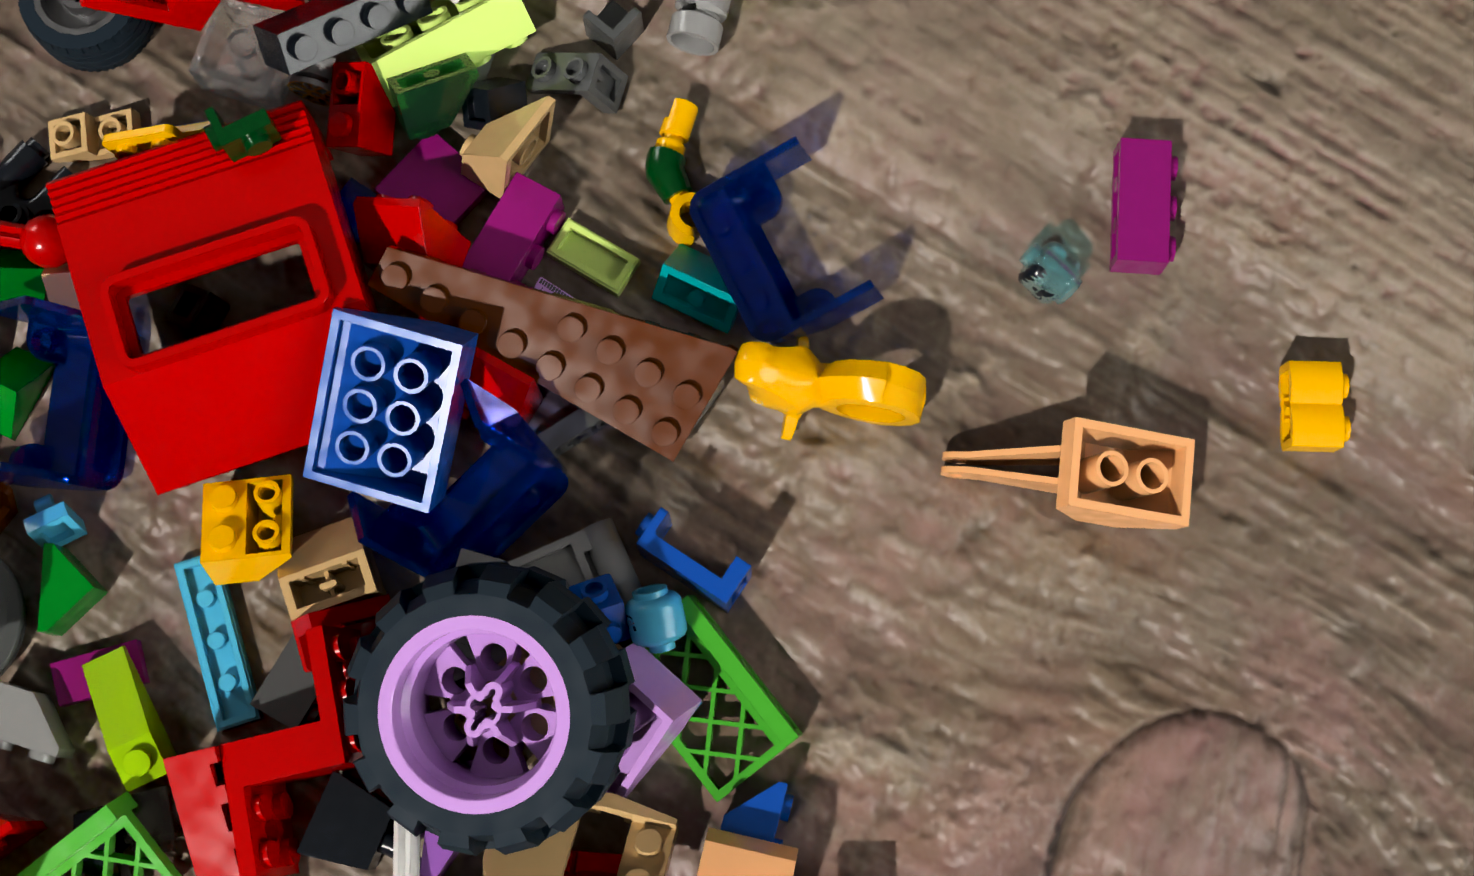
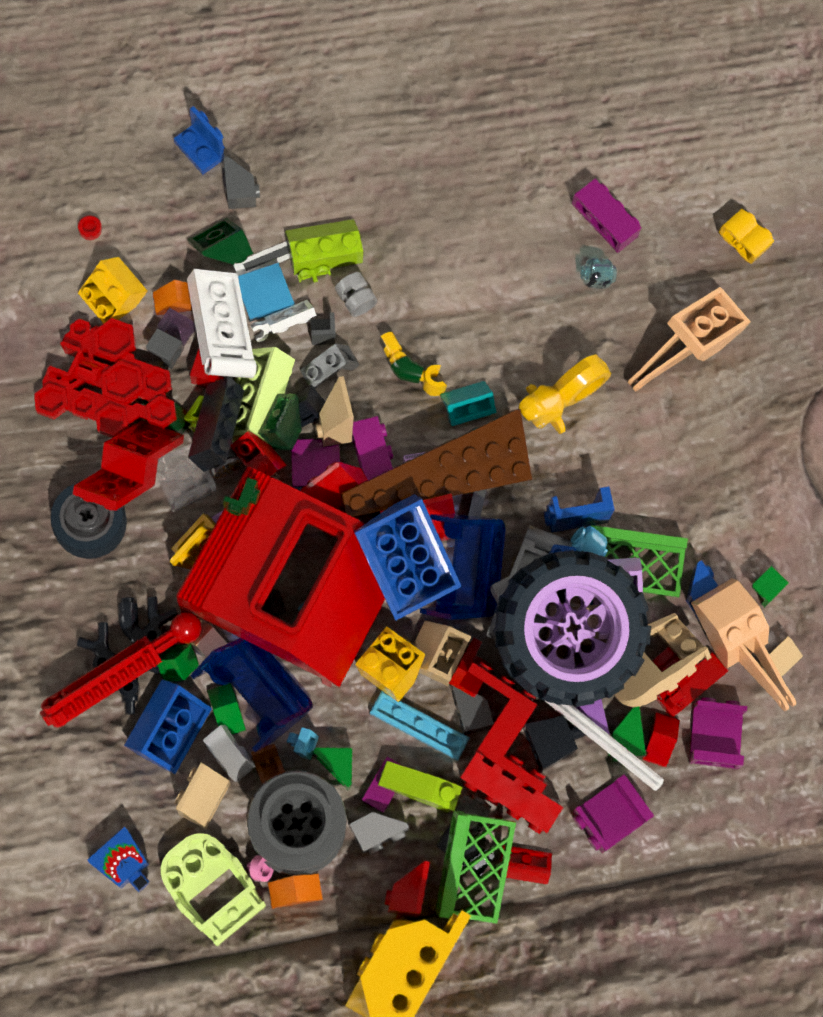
camera: 55 degrees left, 5 degrees down
tan slope [48,108,141,163] -> none
yellowish green tile [546,217,641,298] -> none
clear blue windscreen [689,136,885,345] -> none

